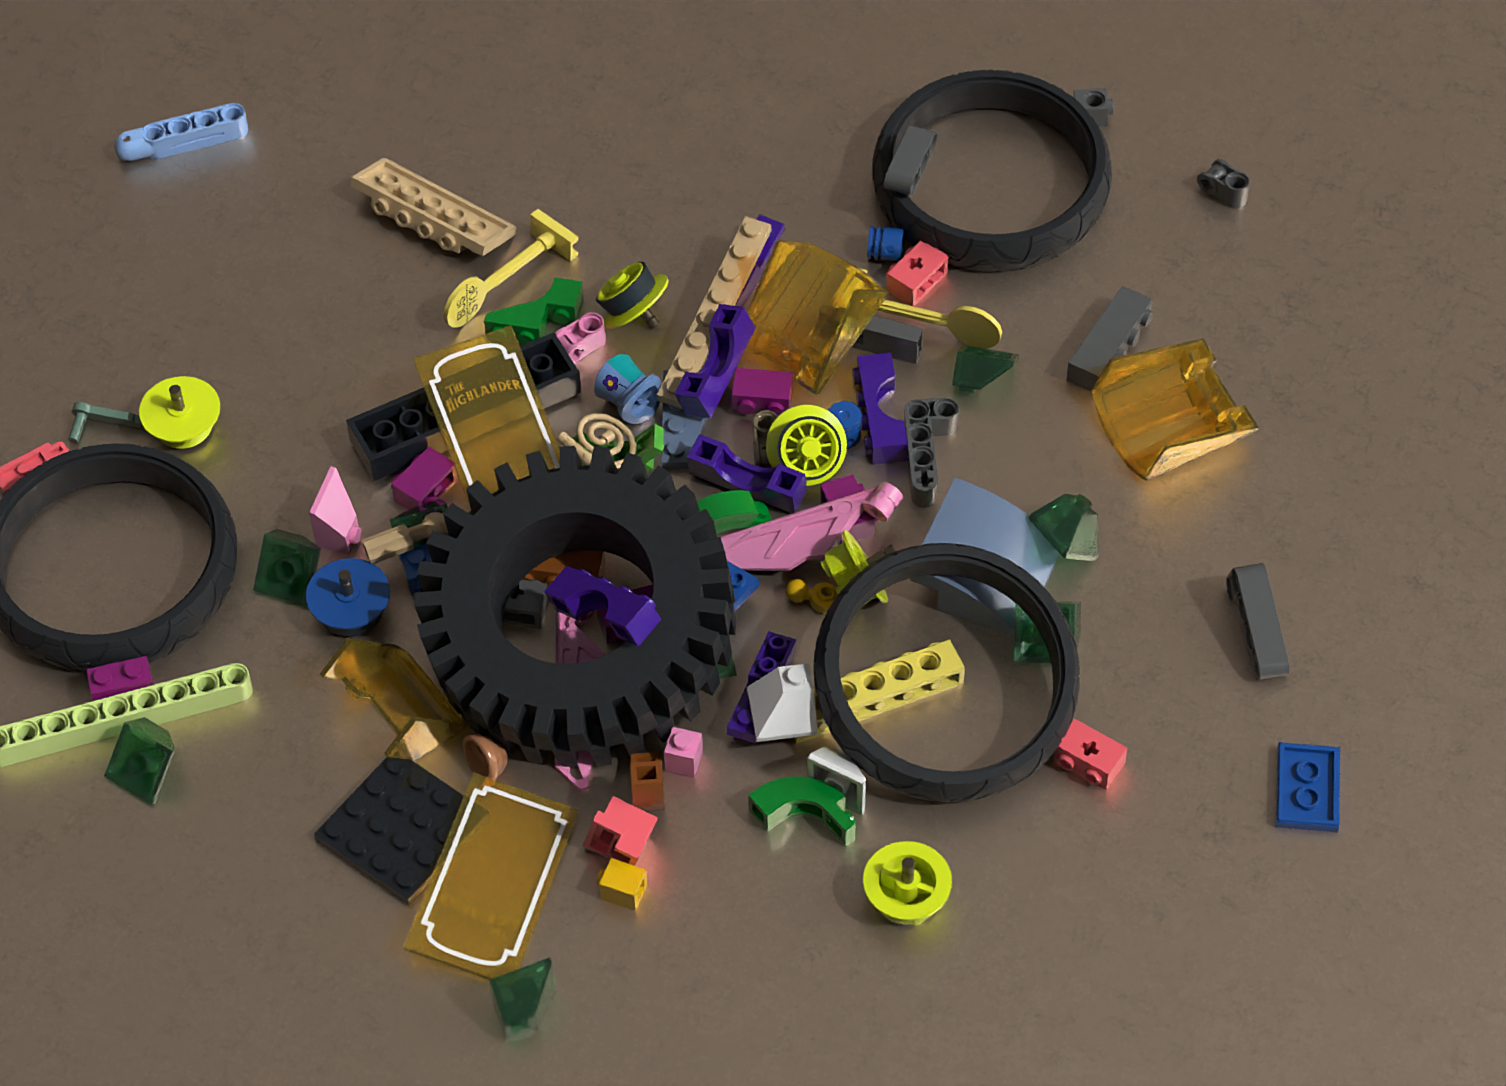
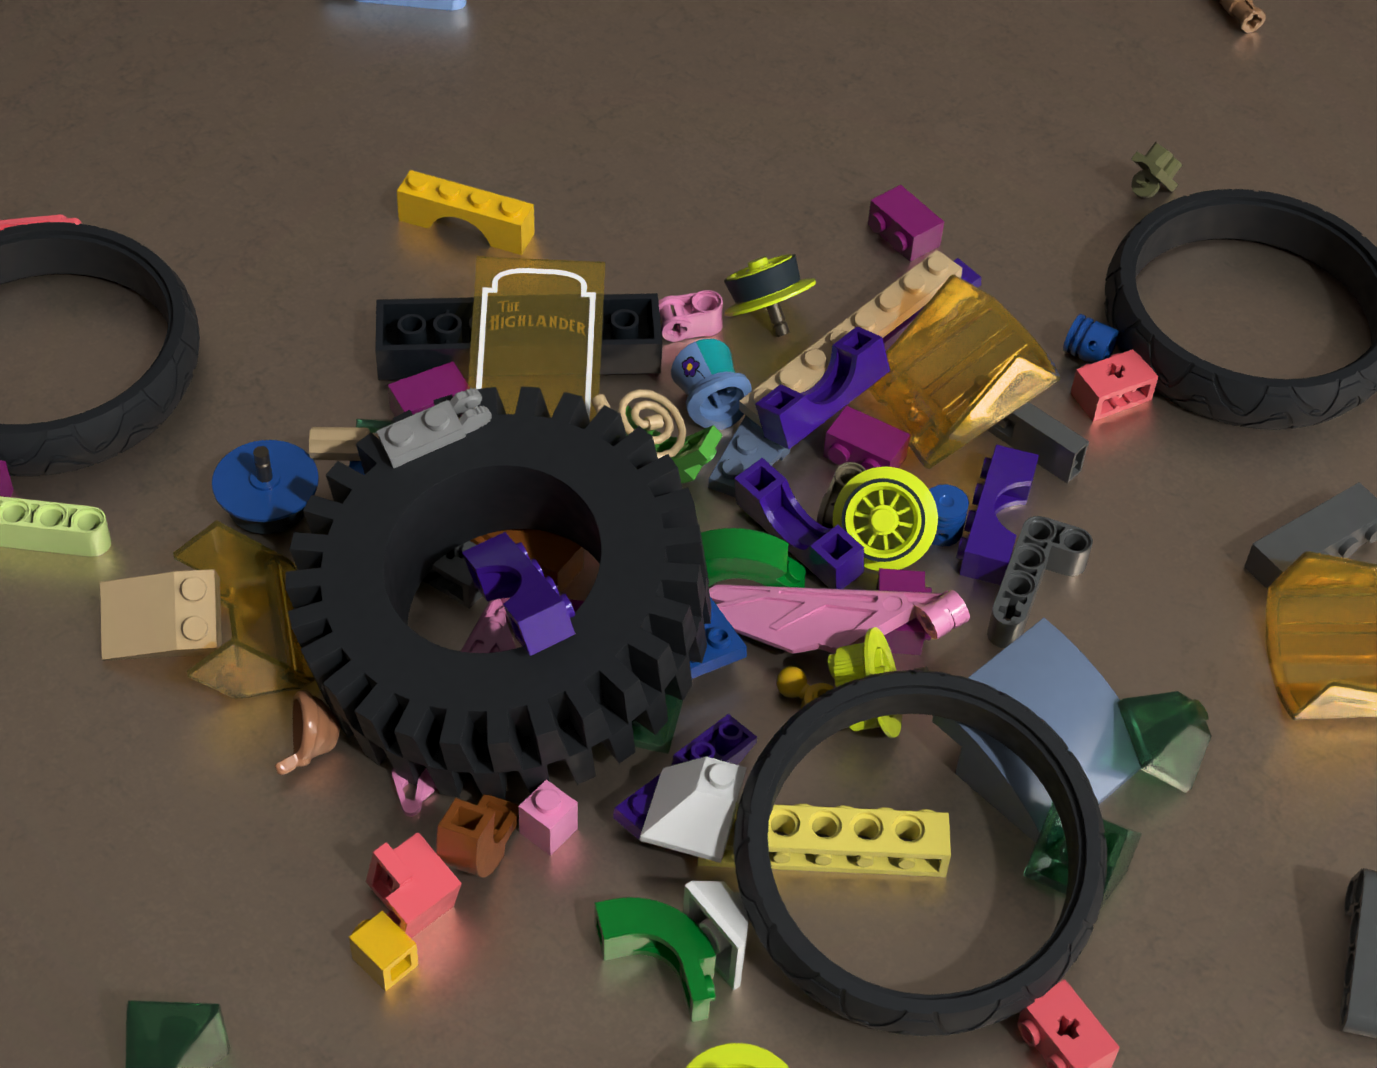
camera: 20 degrees right, 5 degrees down
sand green piece [68,402,144,444] -> none
neon yellow piece [139,376,220,449] -> none
clear green slope [253,529,321,606] -> none
bright pink slope [309,466,361,554] -> none
black plate [314,749,490,906] -> none
tan plate [350,158,516,256] -> none
clear yellow piece [403,772,579,988] -> none
light yellow piece [443,209,578,328] -> none
green arch [484,277,583,345] -> none
light yellow piece [836,268,1002,349] -> none
dark grey beam [884,125,937,196] -> none
clear green slope [952,345,1019,393] -> none
none -> tan slope [100,569,222,661]
none -> light grey hinge [376,388,492,468]
none -> yellow arch [397,170,534,255]
none -> magenta brick [867,185,944,262]
none -> olive hips [1131,142,1183,198]

